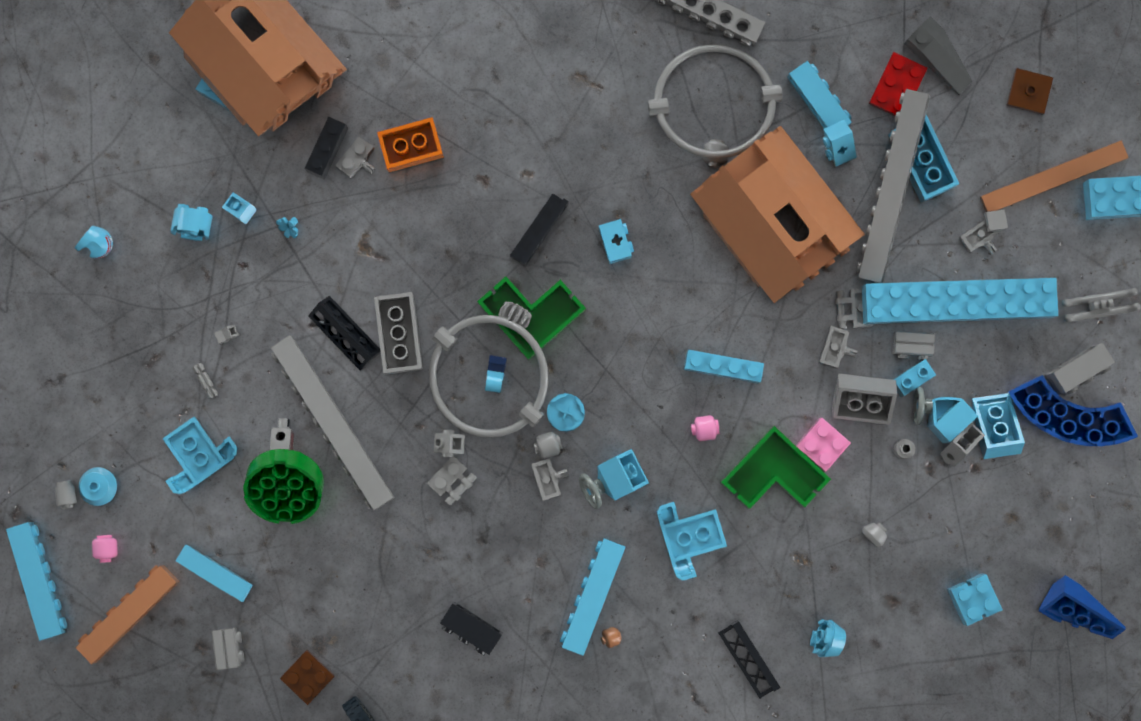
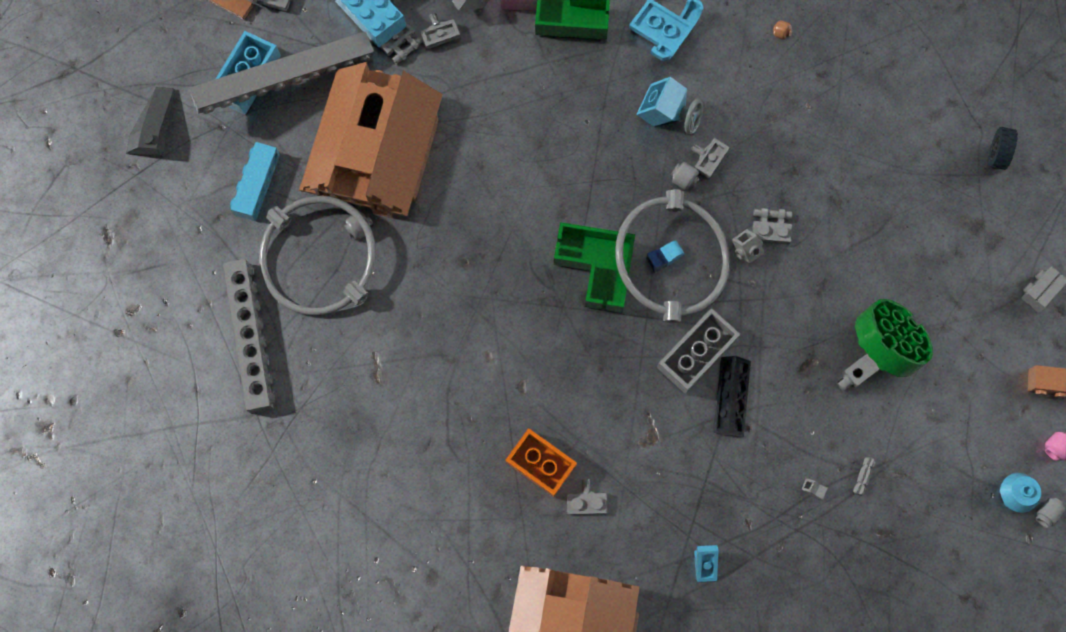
camera: 125 degrees left, 10 degrees down
medium azure piece [163,417,238,494] -> none
medium azure brick [170,204,213,241] -> none
medium azure slope [176,544,253,602] -> none
light grey brick [271,335,395,510] -> none
medium azure plant [276,217,298,238] -> none
reddish brown plate [280,650,335,705] -> none
black brick [305,116,348,180] -> none
black brick [440,602,503,656] -> none
light grey gear [498,302,532,329] -> none
black fence [510,193,569,267] -> none
medium azure tile [547,393,585,432] -> none
medium azure brick [560,538,625,656] -> none
medium azure brick [599,219,634,264] -> none
medium azure brick [684,350,764,384] -> none
bright pink head [691,415,720,442] -> none
medium azure brick [822,120,857,167] -> none
red plate [869,52,928,116] -> none
reddish brown plate [1006,68,1054,115] -> none

